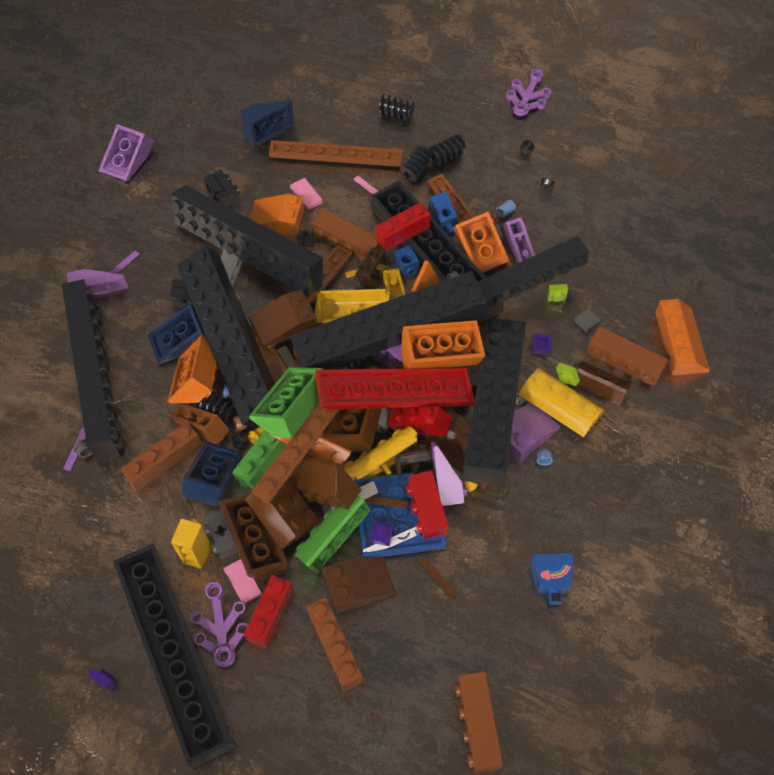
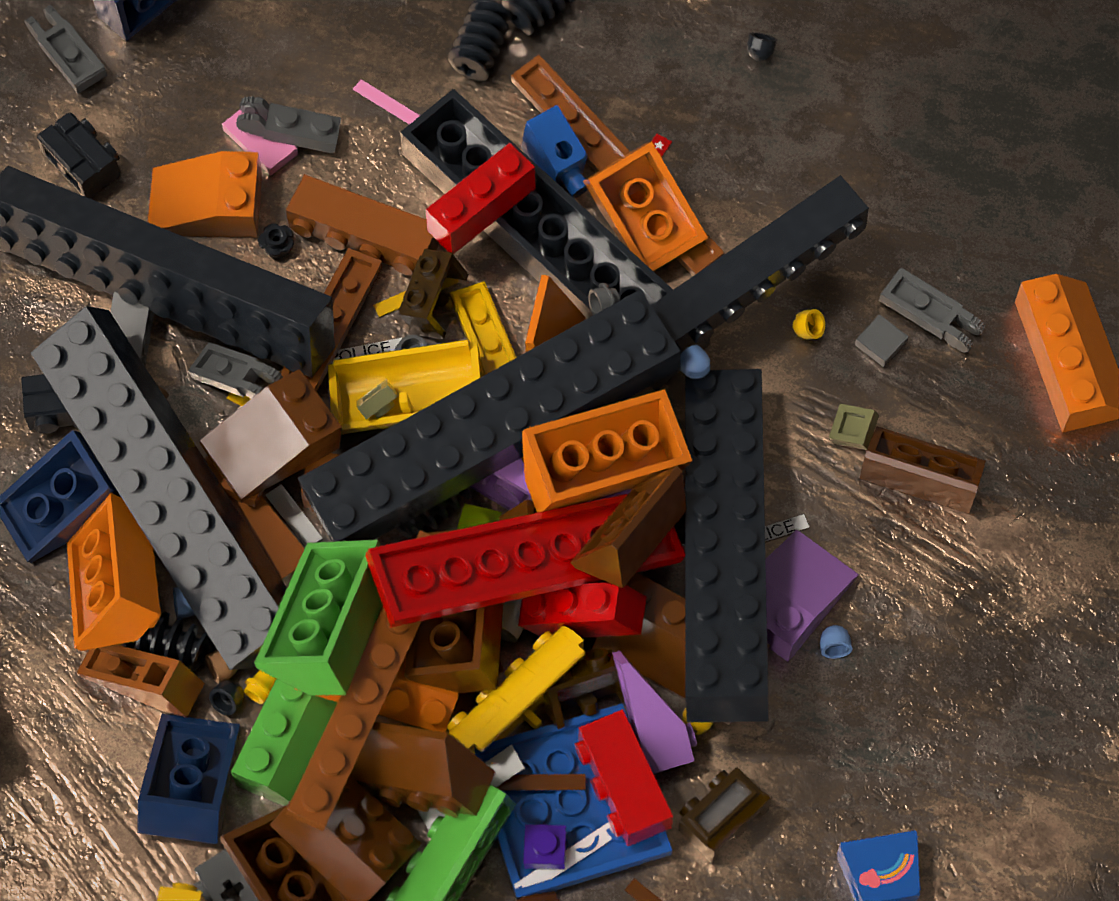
camera: 10 degrees left, 5 degrees up
dark orange brick [120,421,202,492] -> none
dark orange plate [269,140,403,167] -> none
blue brick [393,245,419,278] -> none
medium blue hinge [496,199,516,218] -> none
medium lavender slope [499,217,535,263] -> none
yellow container [519,368,605,437] -> none
dark purple plate [531,333,552,355] -> none
lime plate [547,284,568,302] -> none
lime plate [556,363,580,386] -> none
dark orange brick [587,326,668,386] -> none
none -> dark grey hinge [24,5,107,94]
none -> dark grey hinge [188,342,283,399]
none -> dark grey hinge [236,96,341,153]
none -> olive plate [356,379,397,420]
none -> reddish brown slope [570,466,687,588]
none -> dark brown window [678,767,772,863]
none -> medium blue hinge [680,345,710,379]
none -> yellow hinge [792,309,825,340]
none -> olive plate [829,404,879,450]
none -> dark grey hinge [879,268,986,353]

